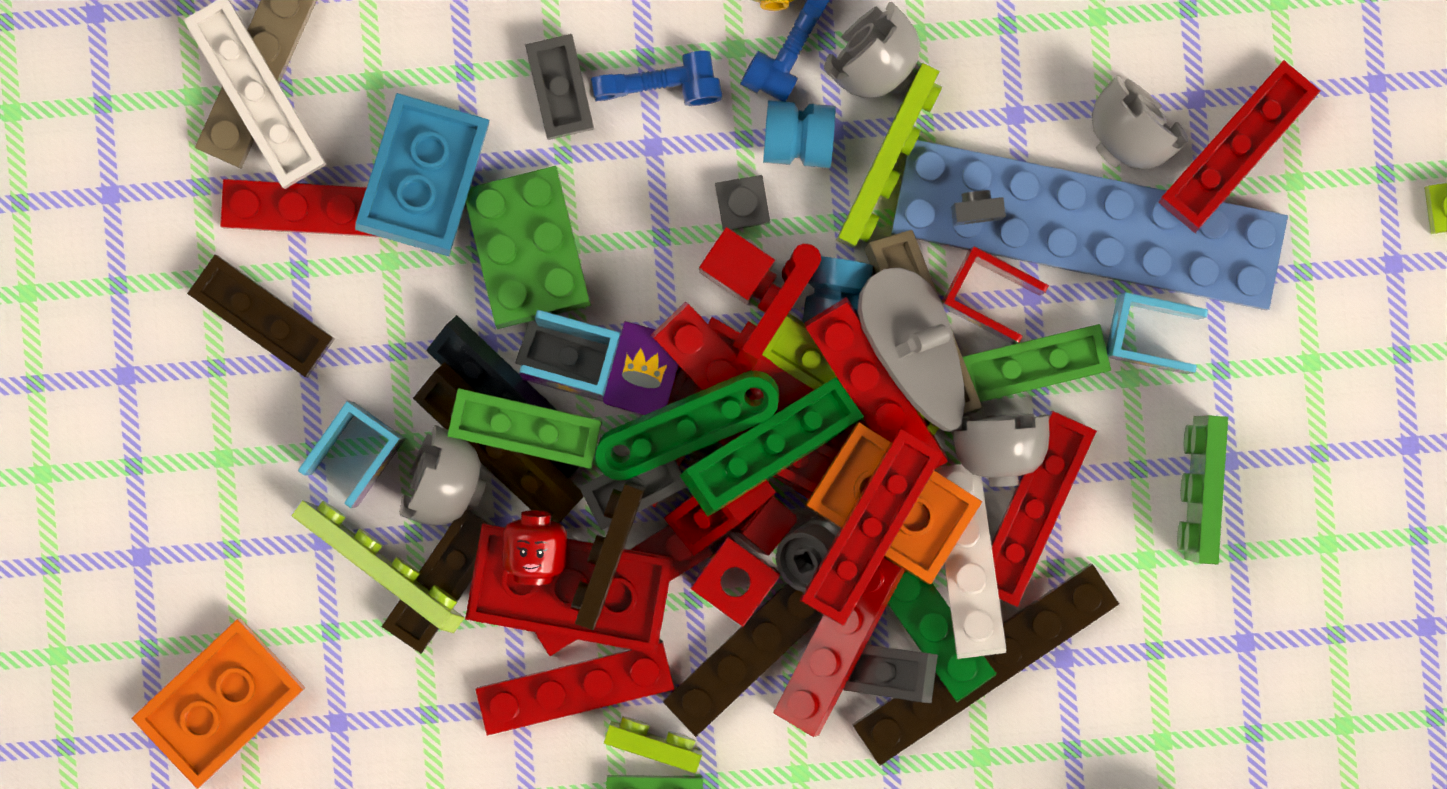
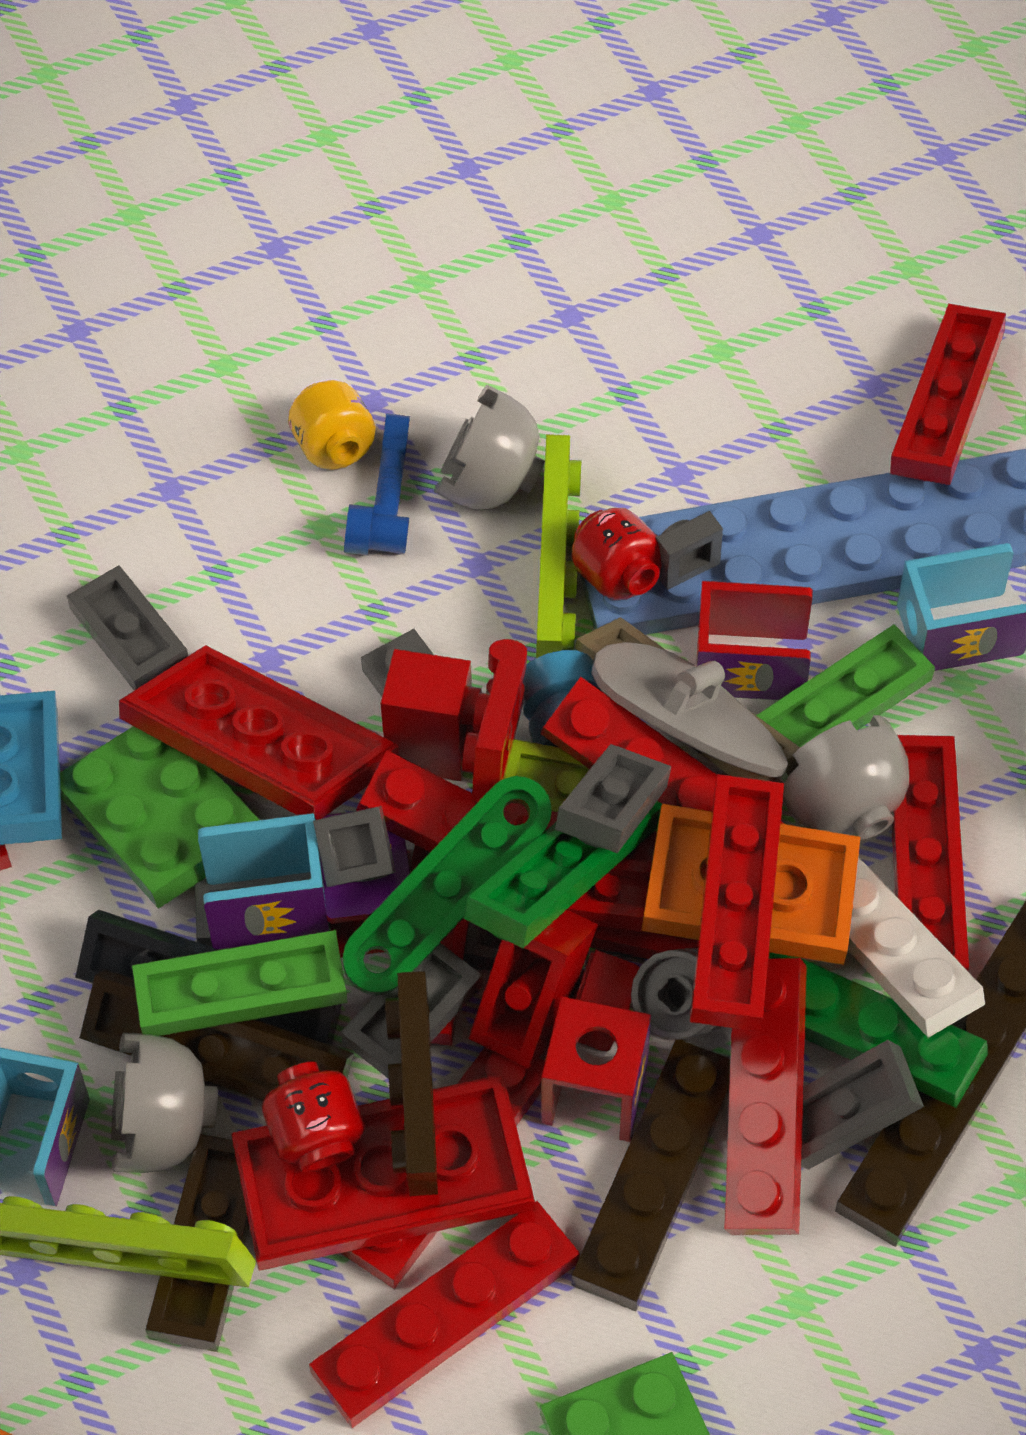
camera: 20 degrees left, 30 degrees down
blue brick [591,51,722,106] -> none
lime plate [603,716,702,774] -> none
dark azure wheel [763,100,836,168] -> none
light grey cylinder [1092,75,1188,169] -> none
none -> red tile [119,645,399,820]
none -> dark grey plate [313,806,396,887]
none -> dark grey plate [555,744,671,853]
none -> red head [572,508,661,600]

